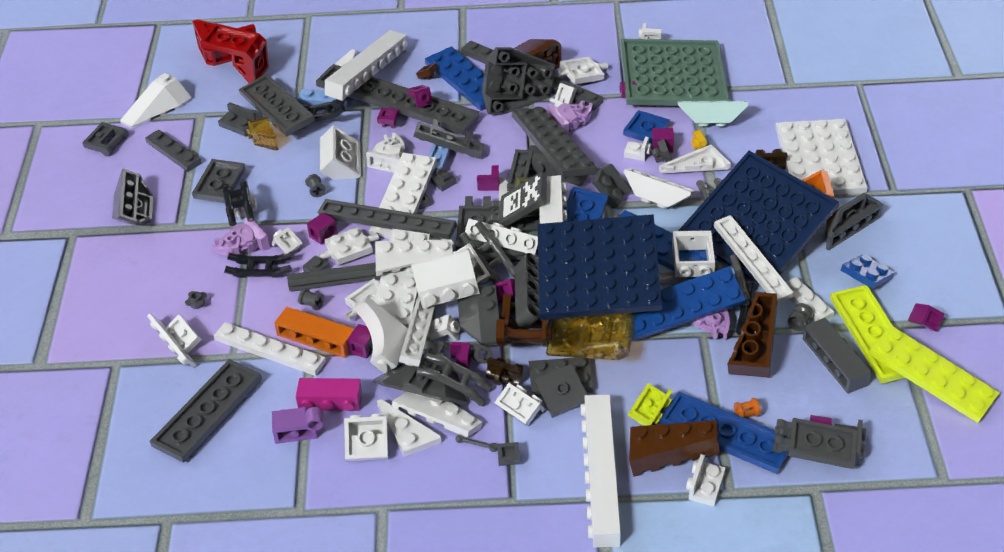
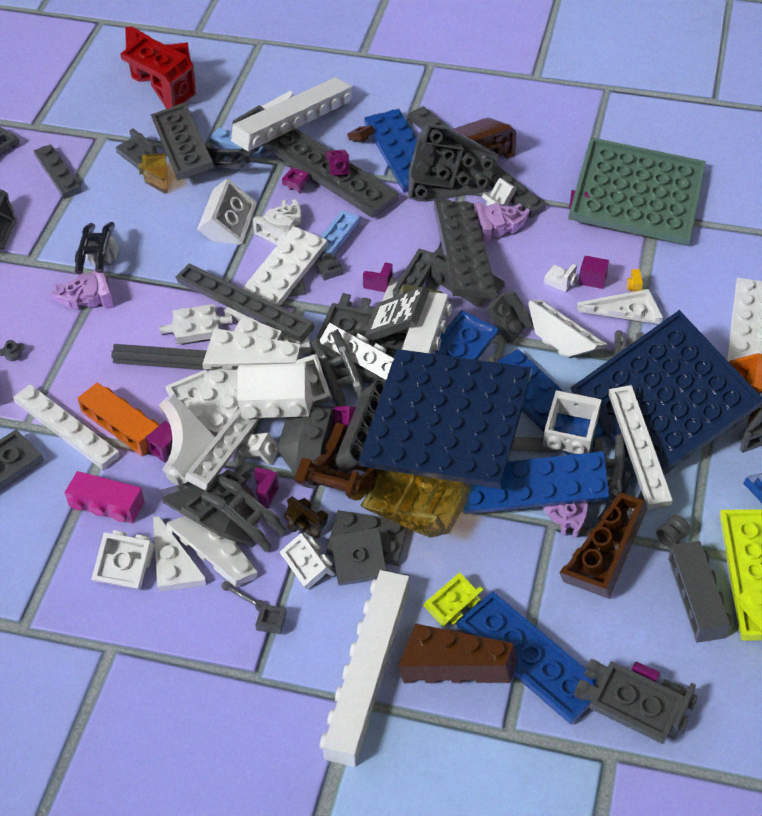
camera: 15 degrees right, 5 degrees up
white wedge [120,73,192,129] -> none
dark grey plate [192,159,246,203] -> none
black piece [224,252,294,278] -> none
white bracket [272,227,302,254] -> none
medium lavender hinge [272,407,323,444] -> none
dark grey bush [298,288,324,310] -> none
dark grey plate [303,255,330,272] -> none
dark grey bush [305,174,326,197] -> none
magenta brick [307,212,338,245] -> none
dark grey hinge [413,119,484,159] -> none
dark grey bush [471,344,492,364] -> none
white plate [555,57,608,84] -> none
blue plate [623,110,670,144] -> none
white bracket [639,23,662,39] -> none
dark grey tile [652,139,672,163] -> none
light aqua wedge [677,101,749,126] -> none
white bracket [686,454,726,507] -> none
orange bush [733,398,761,418] -> none
dark brown hips [755,149,788,169] -> none
white plate [786,277,834,322] -> none

